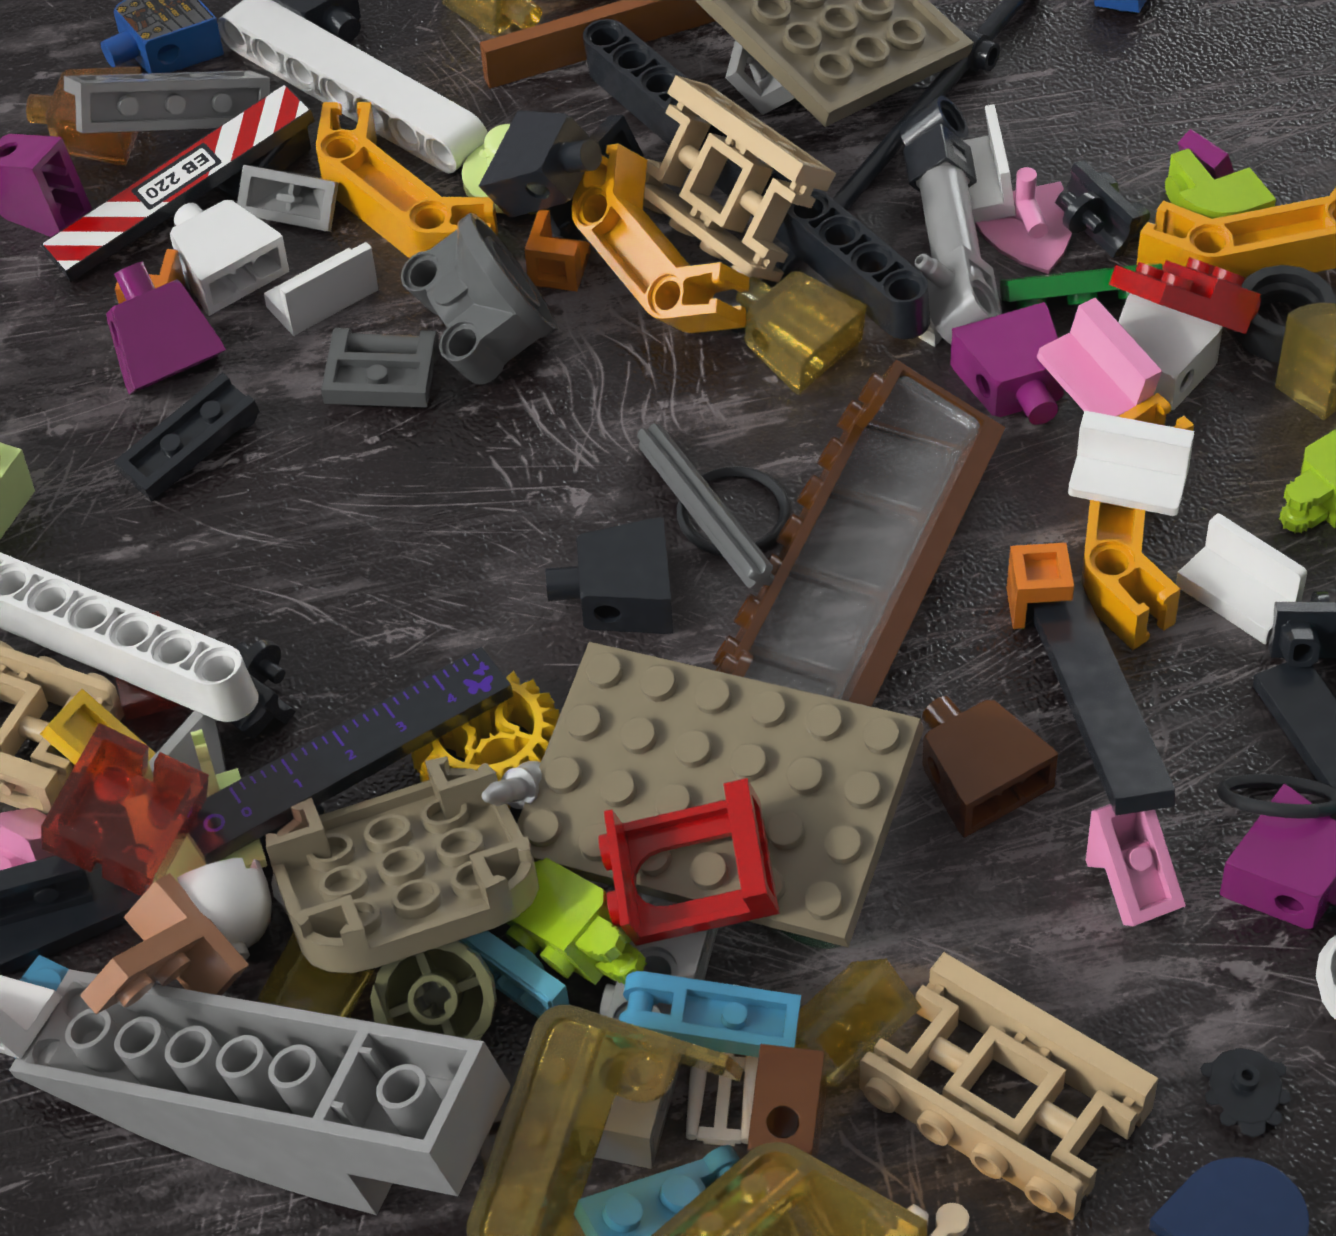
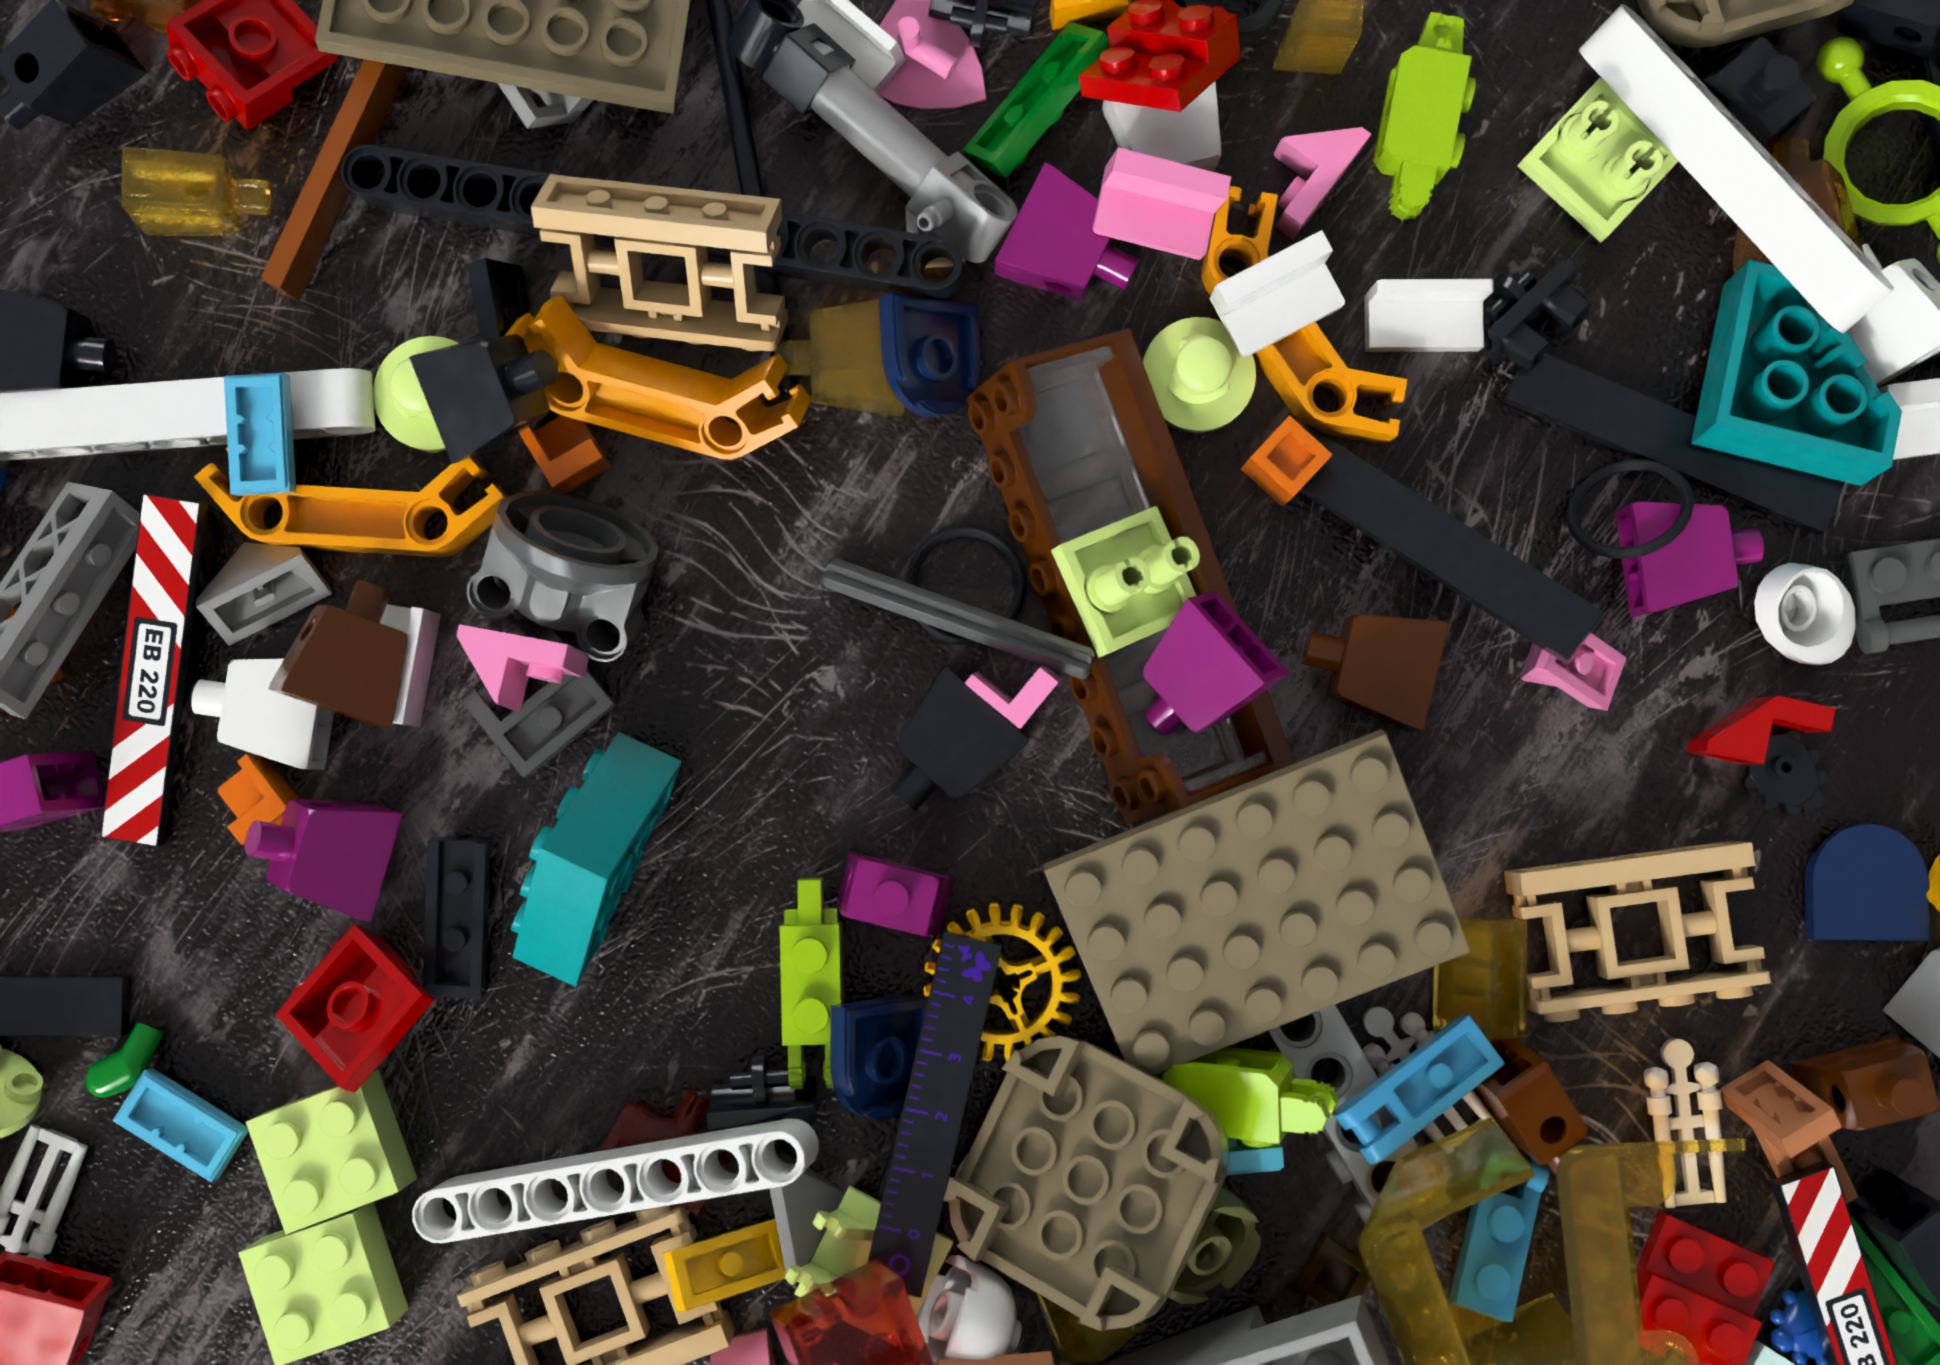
camera: 50 degrees left, 35 degrees up
light grey bar [482,761,542,809] -> none
red panel [598,778,780,946] -> none
none -> medium azure plate [224,373,296,496]
none -> reddish brown torso [268,580,408,728]
none -> red plate [275,923,434,1093]
none -> bright pink slope [456,624,589,712]
none -> teal brick [511,732,682,987]
none -> lime hinge [780,878,845,1089]
none -> dark blue tile [830,992,929,1120]
none -> magenta torso [835,851,955,936]
none -> dark blue tile [879,293,981,417]
none -> bright pink panel [965,665,1061,729]
none -> yellowish green plate [1051,506,1200,658]
none -> yellowish green plate [1143,317,1256,433]
none -> magenta torso [1143,591,1290,735]
none -> bright pink slope [1274,127,1371,240]
none -> red slope [1686,695,1836,765]

